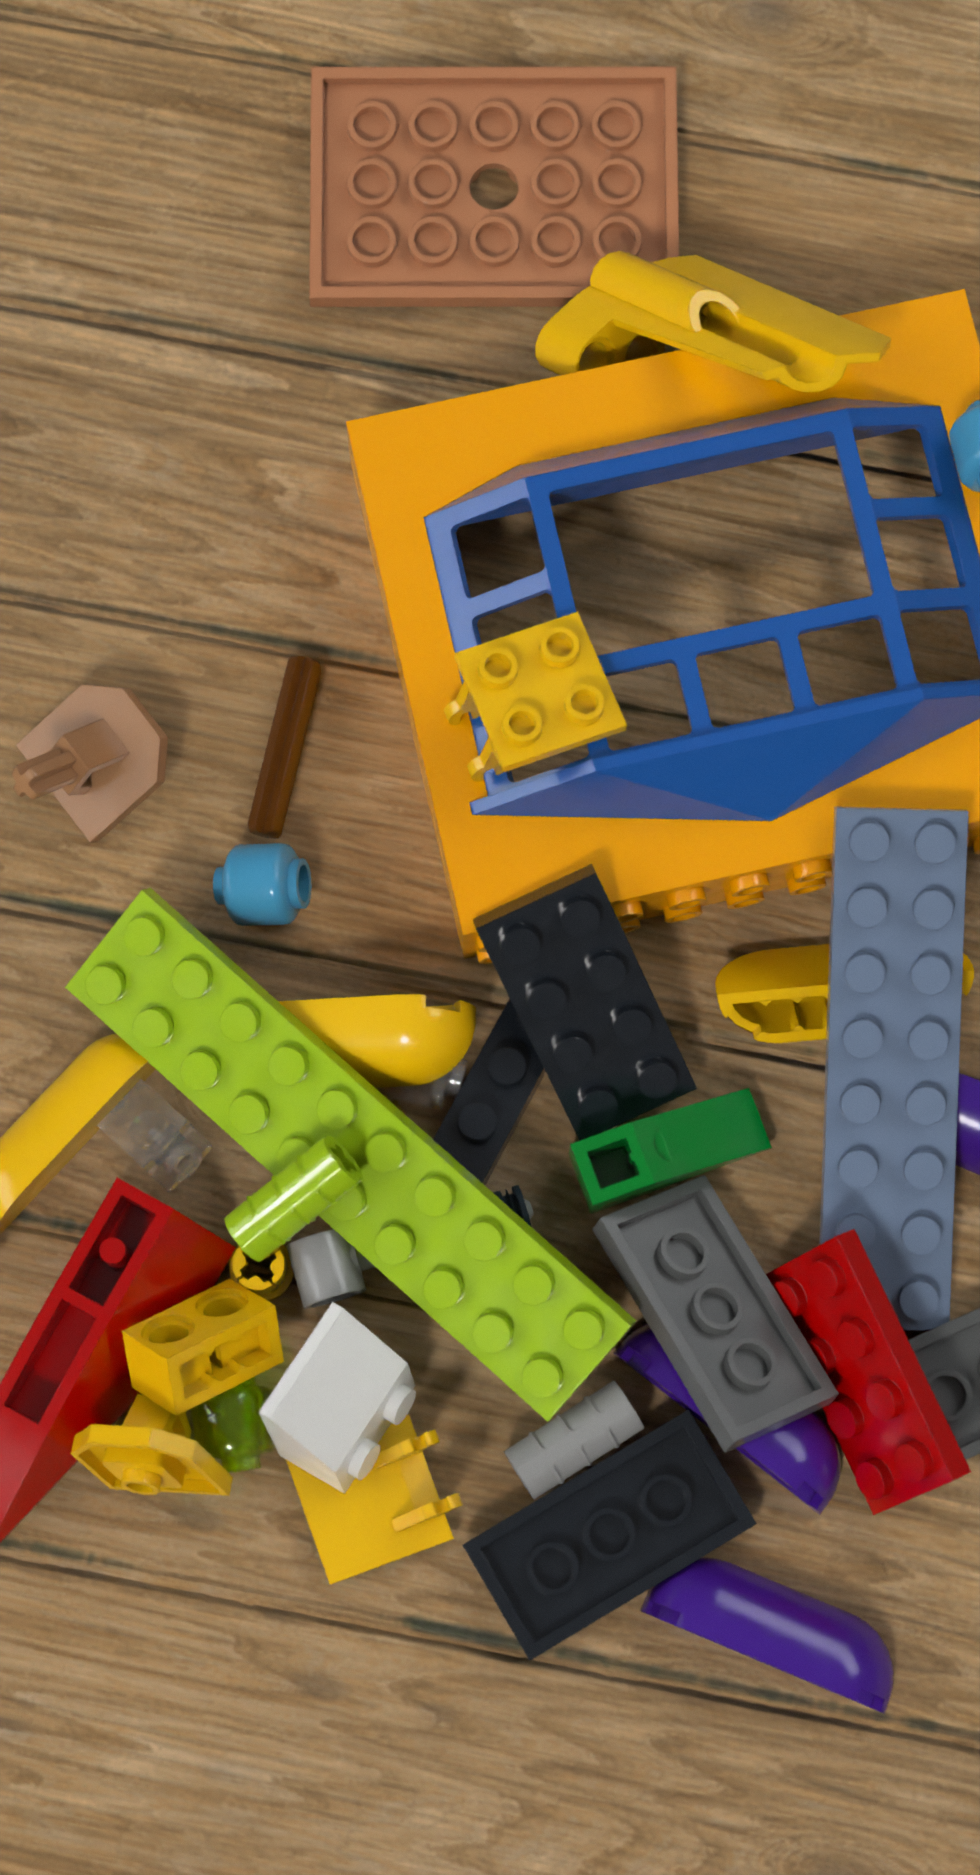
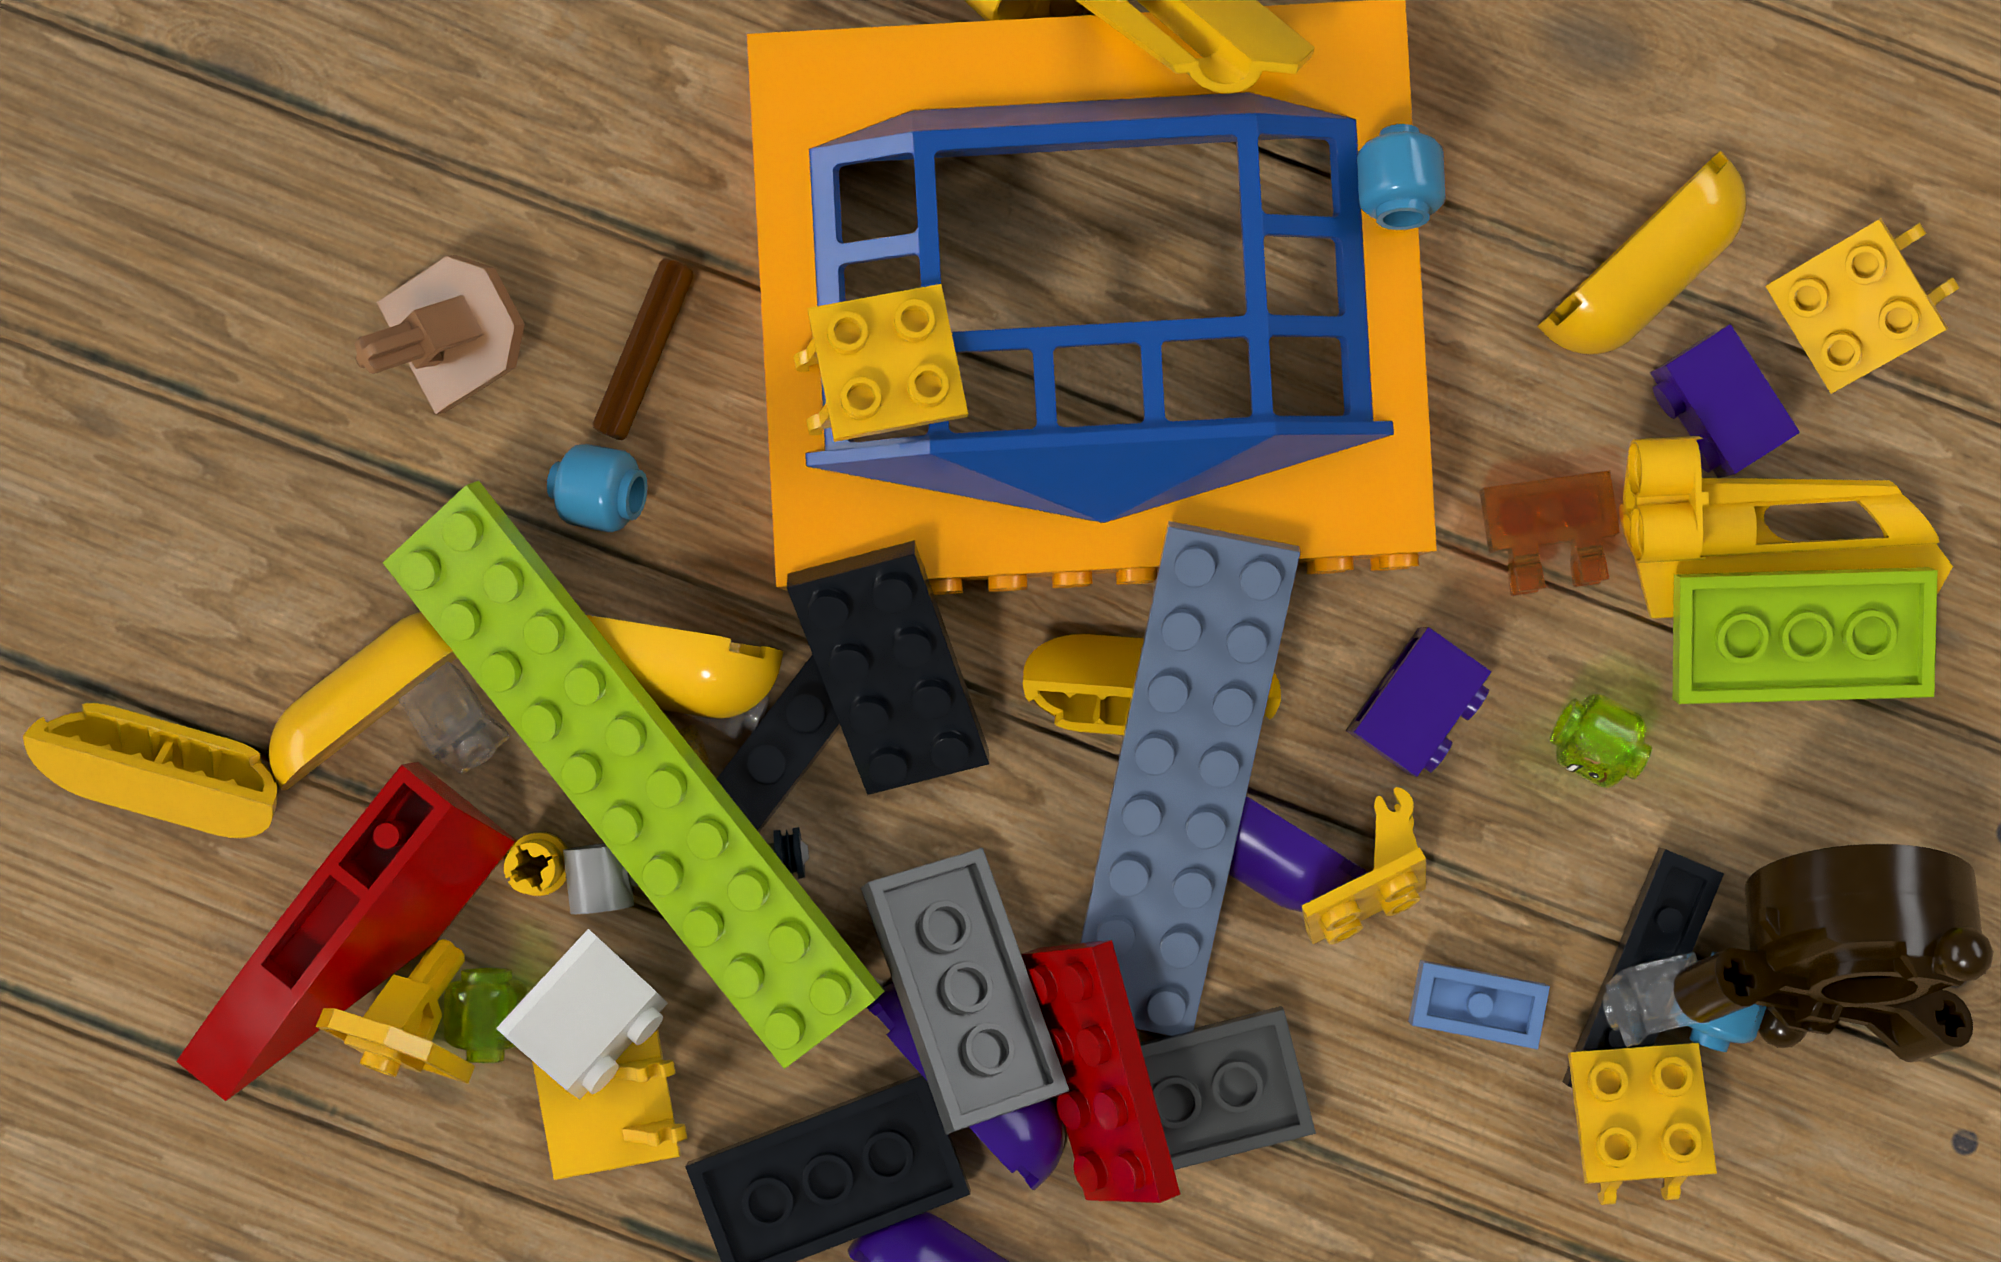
camera: 10 degrees right, 10 degrees up
yellow brick [122,1279,284,1416] -> none
lime axle [224,1135,363,1262] -> none
light grey axle [503,1381,644,1500] -> none
green slope [568,1088,772,1214] -> none

